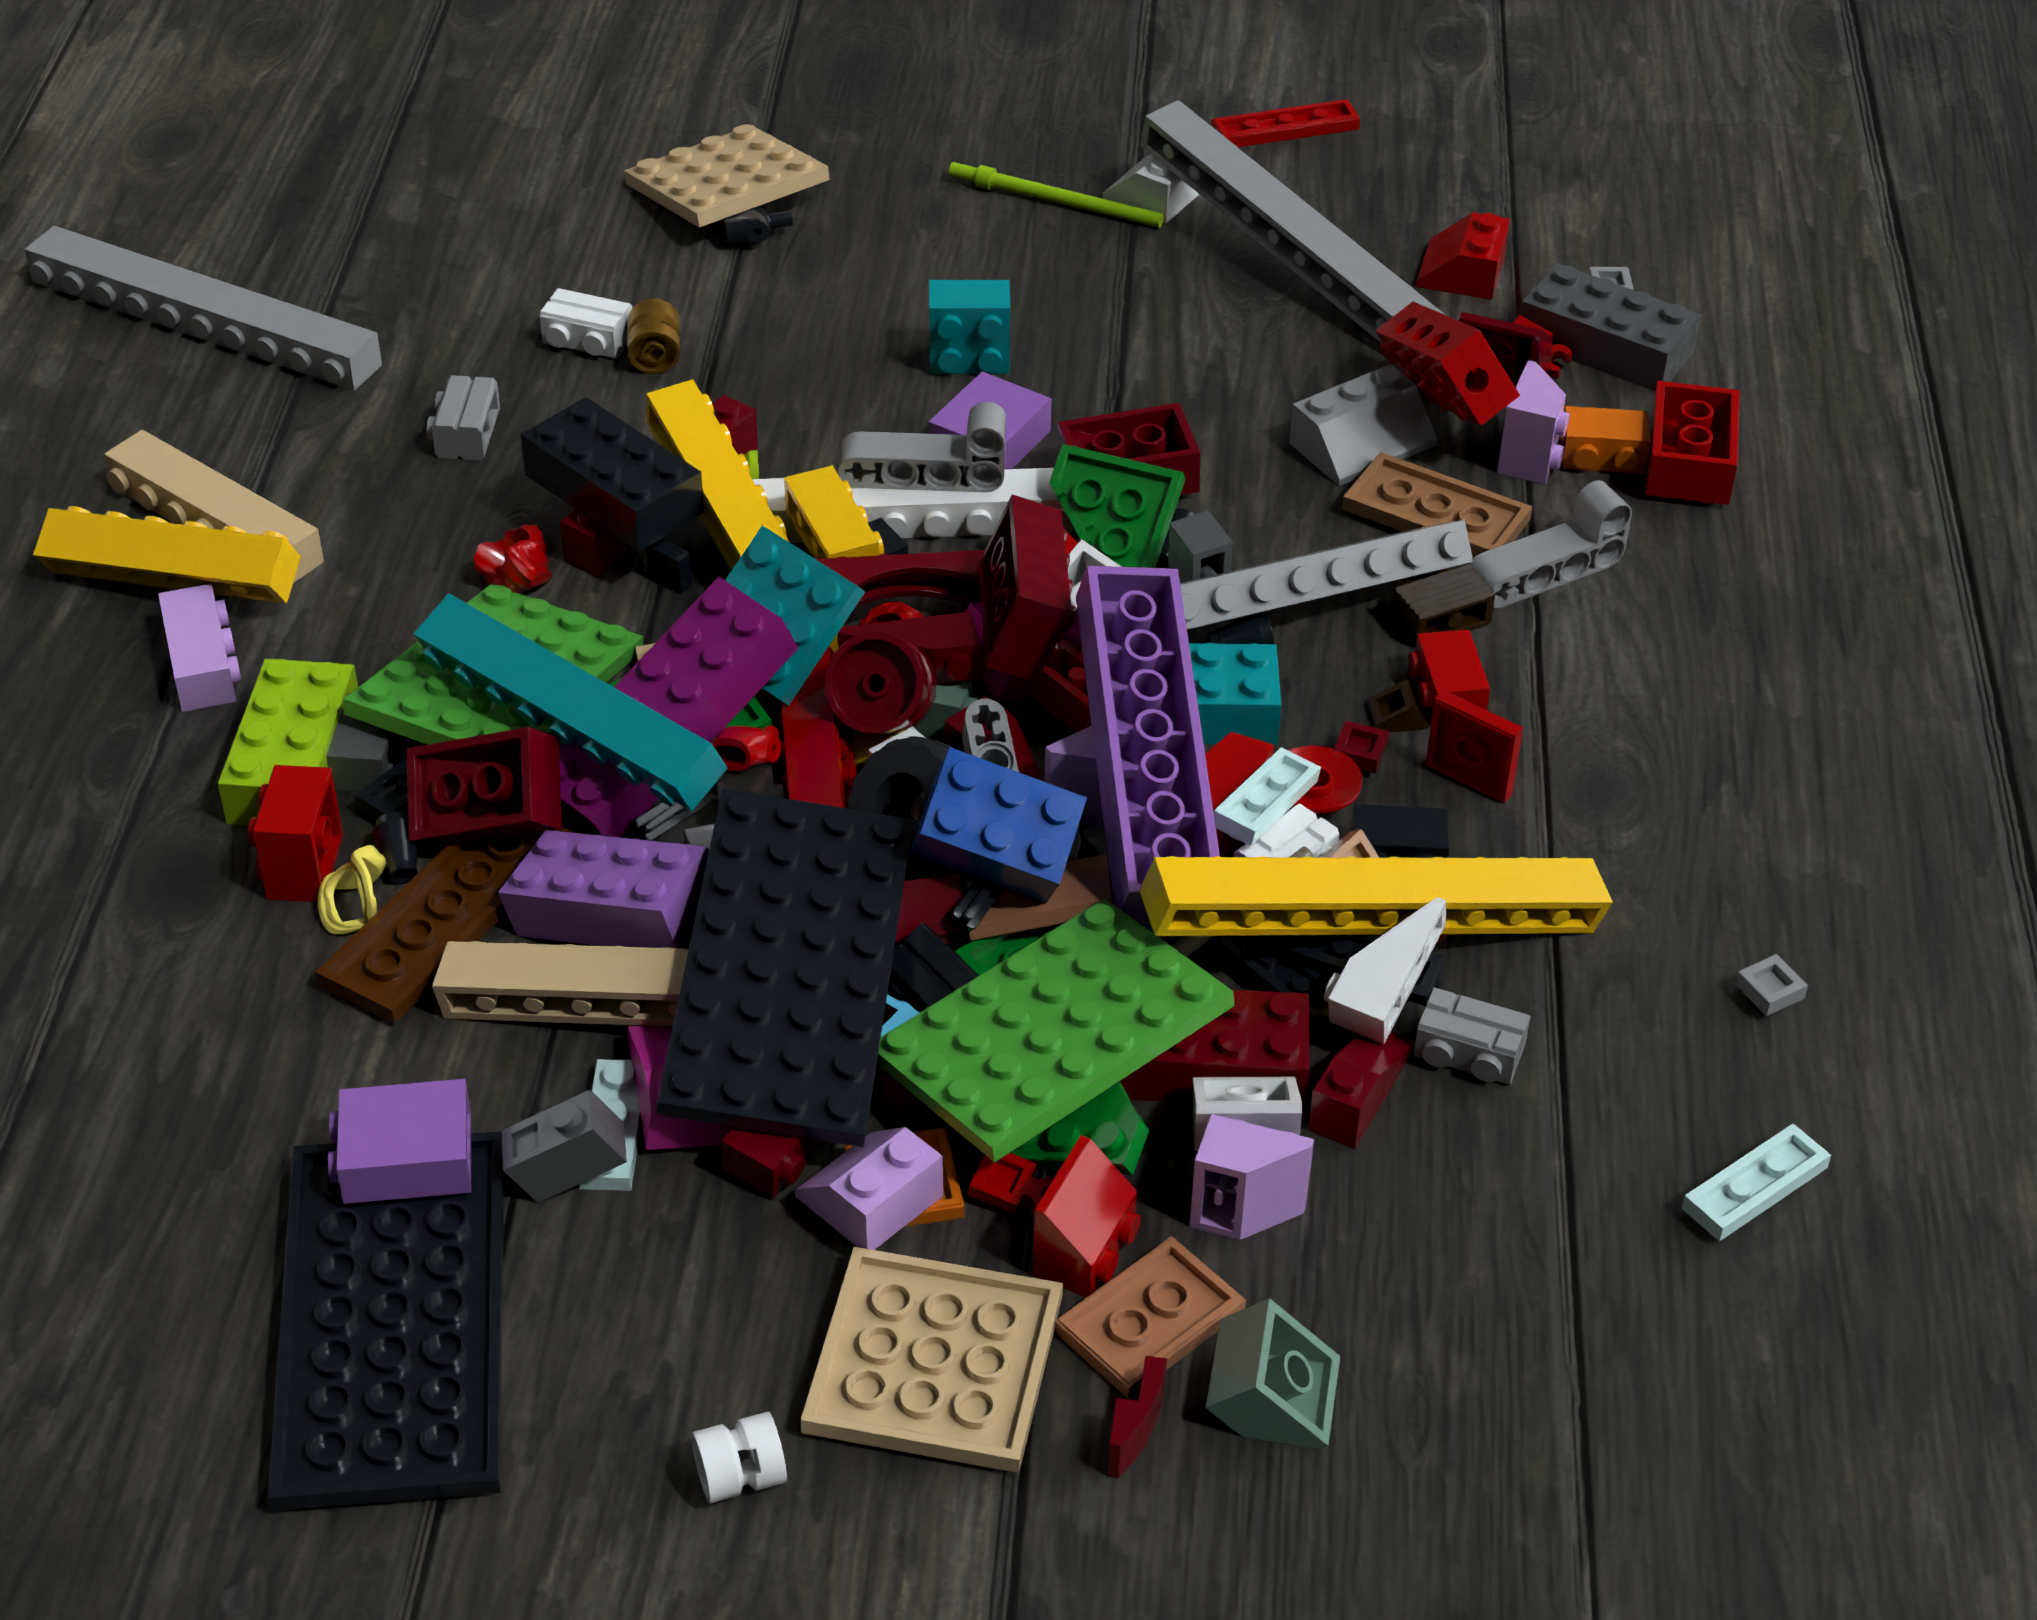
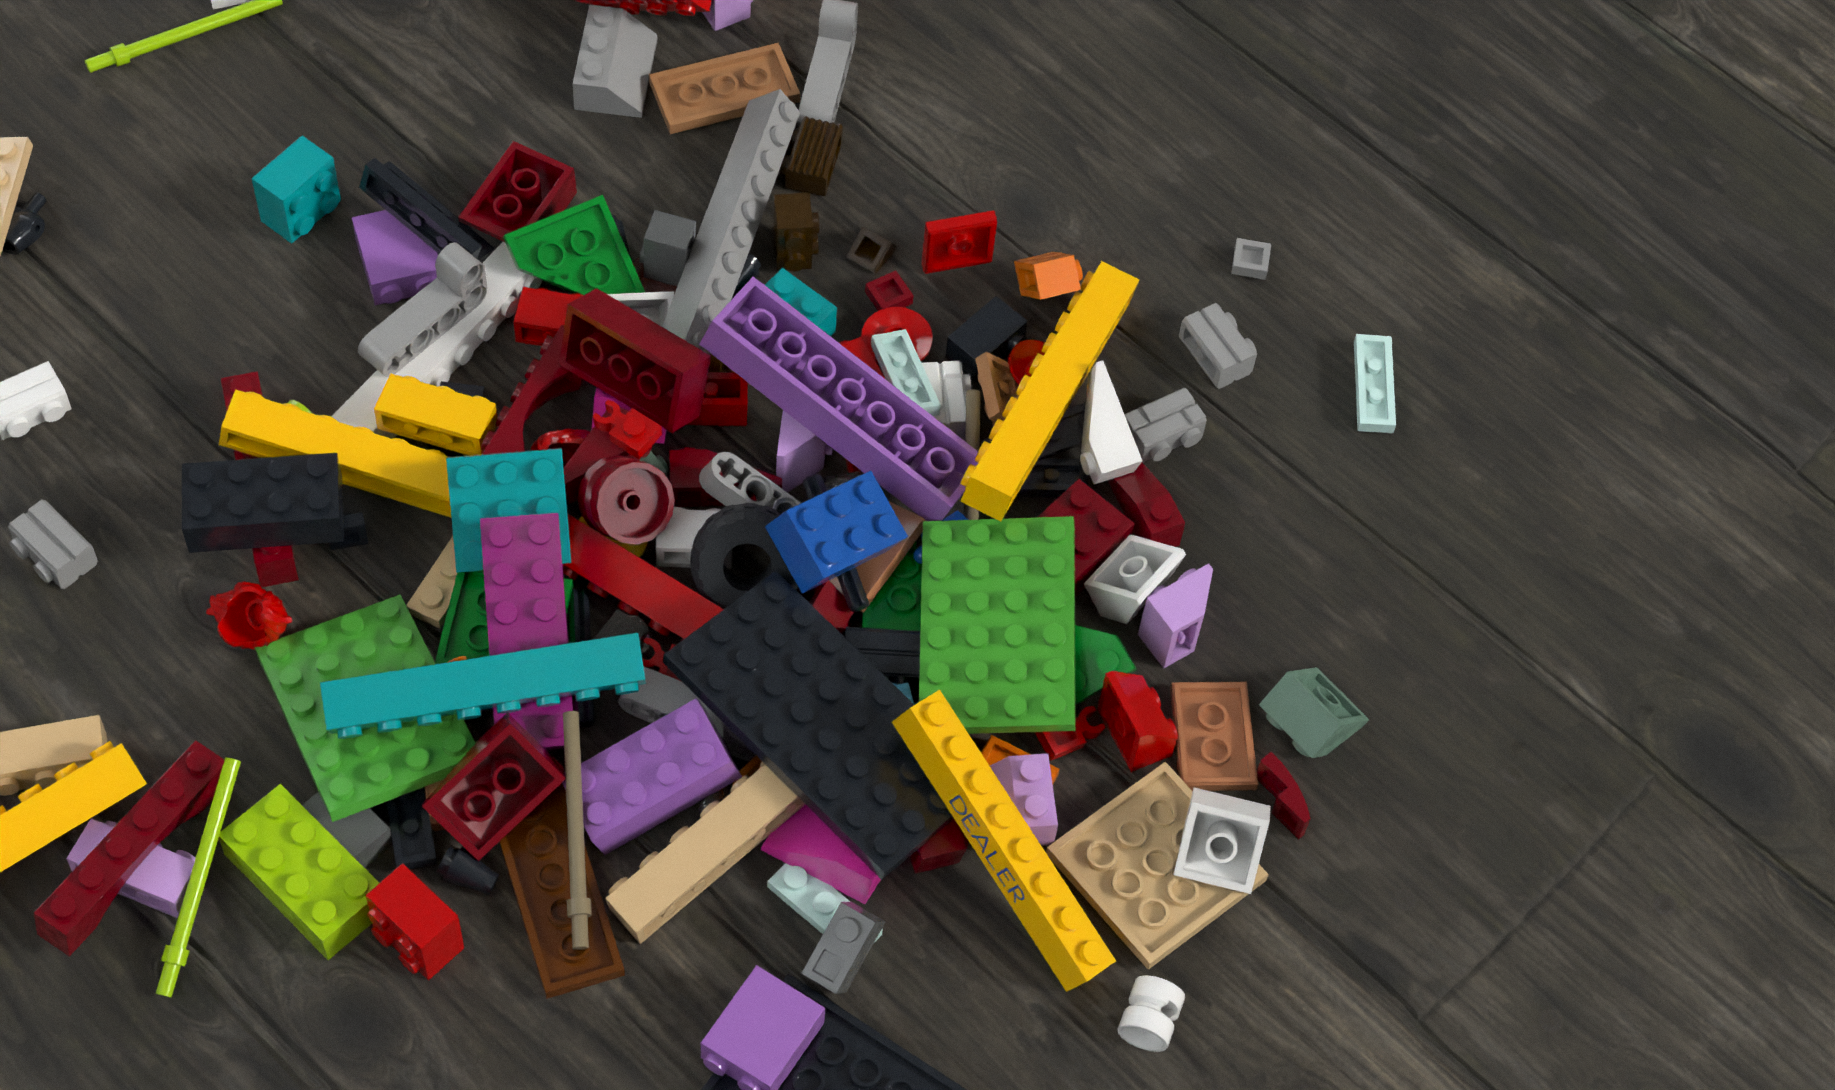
camera: 55 degrees left, 15 degrees up
light yellow piece [318,845,386,935] -> none
pearl gold wheel [628,299,680,374] -> none
red piece [711,725,781,771] -> none
red brick [1408,630,1490,720] -> none
none -> dark red arch [34,740,225,957]
none -> lime bar [155,757,241,998]
none -> black fence [359,158,495,263]
none -> dark tan bar [563,711,592,950]
none -> red plate [593,400,663,459]
none -> dark brown brick [773,193,819,272]
none -> yellow brick [892,690,1116,992]
none -> orange brick [1014,252,1083,300]
none -> white slope [1174,787,1271,894]
none -> light grey brick [1179,303,1257,389]

